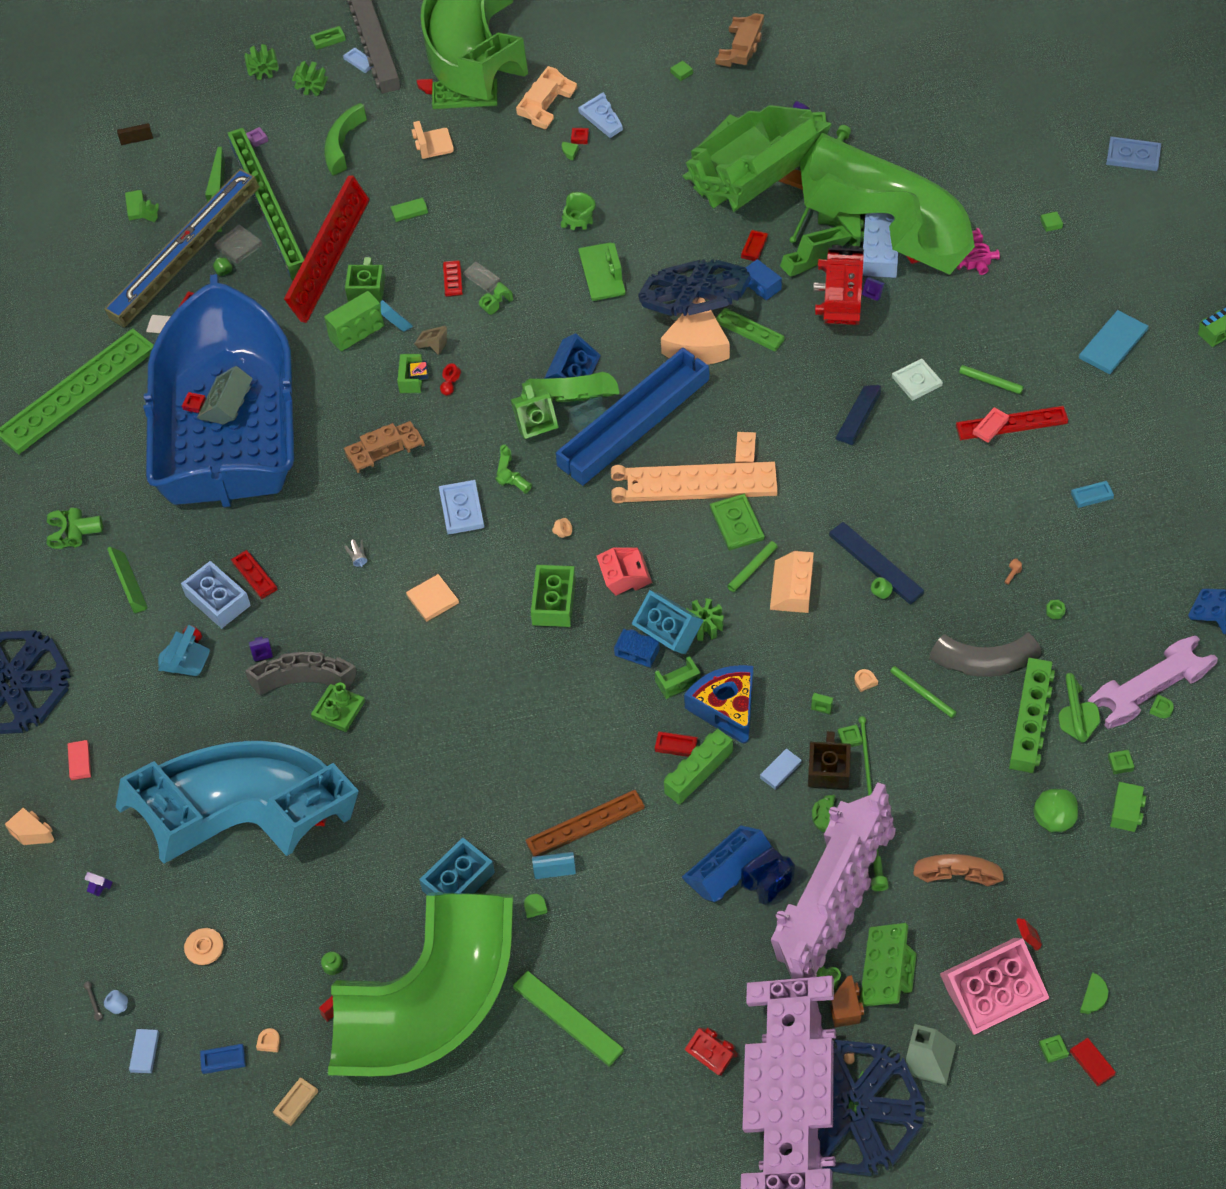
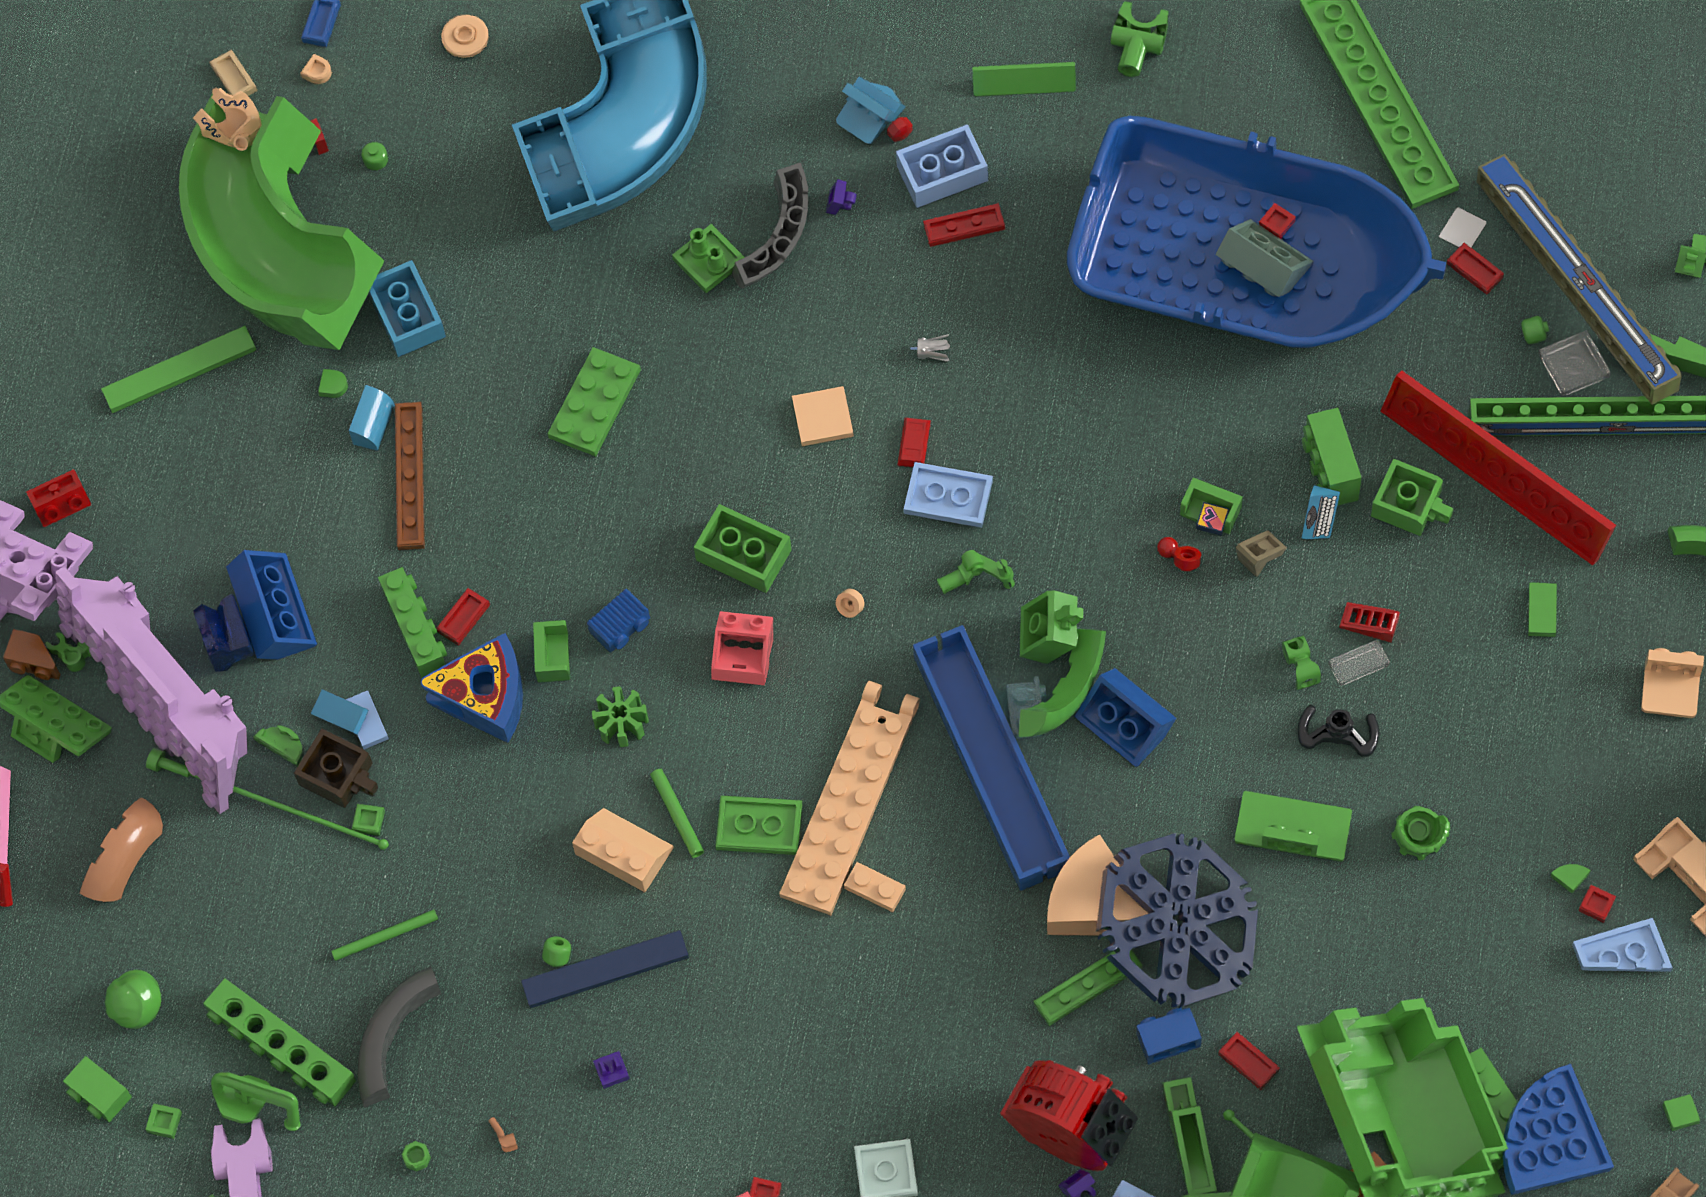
camera: 115 degrees right, 10 degrees up
medium nougat bracket [344,421,425,473] -> none
dark azure brick [632,590,704,654] -> none
bright green tile [811,693,833,714] -> none
dark blue slope [836,385,881,445] -> none
light nougat tile [854,669,878,692] -> none
none -> light nougat piece [193,88,262,151]
none -> dark azure tile [311,689,369,735]
none -> bright green plate [548,347,641,457]
none -> dark purple tile [593,1051,630,1089]
none -> red tile [897,417,931,467]
none -> black piece [1297,705,1379,757]
none -> blue plate [1503,1064,1614,1195]

